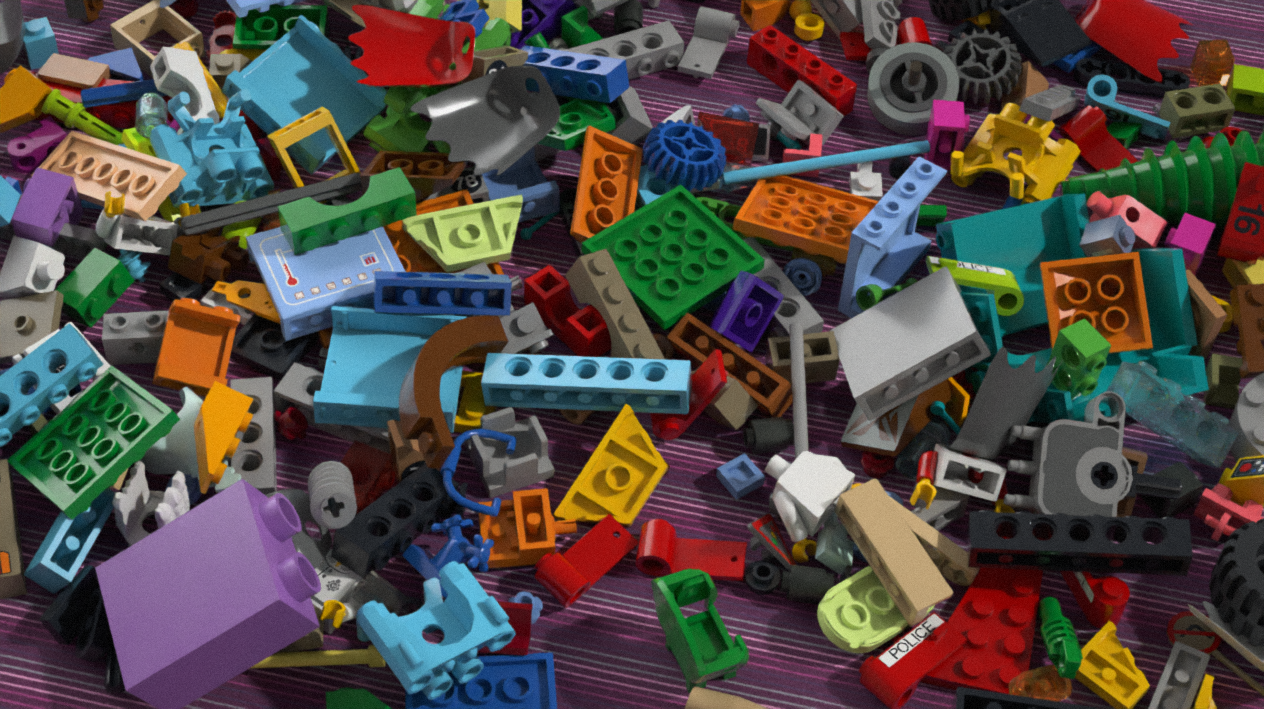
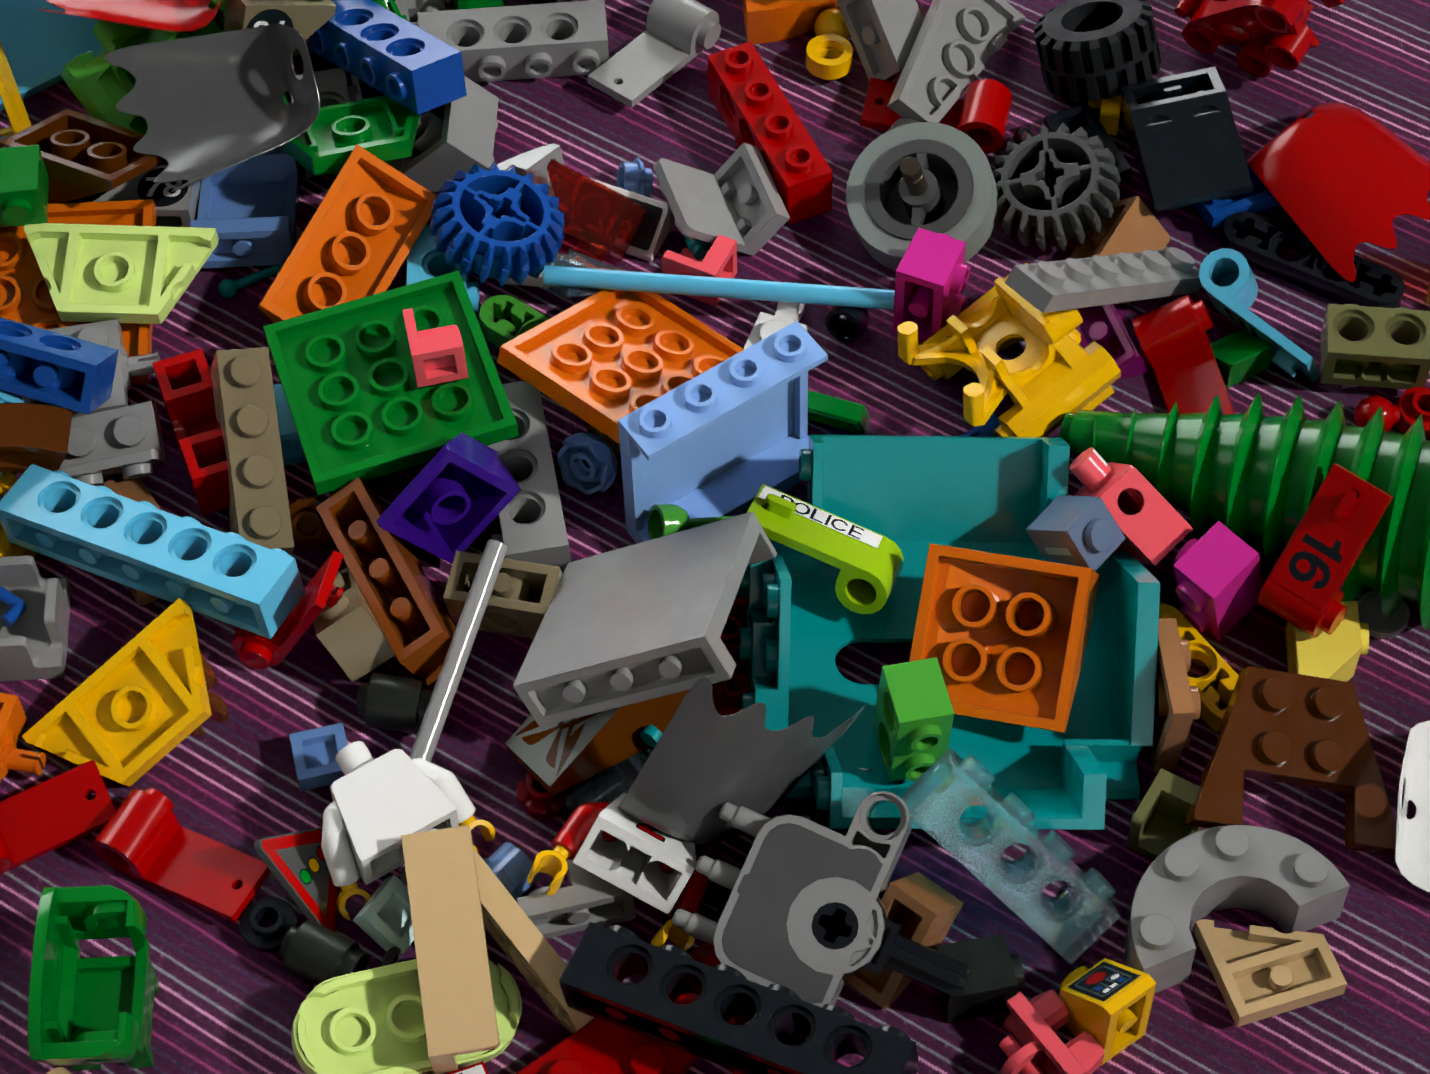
camera: 25 degrees right, 5 degrees up
none -> coral panel [402,308,469,388]

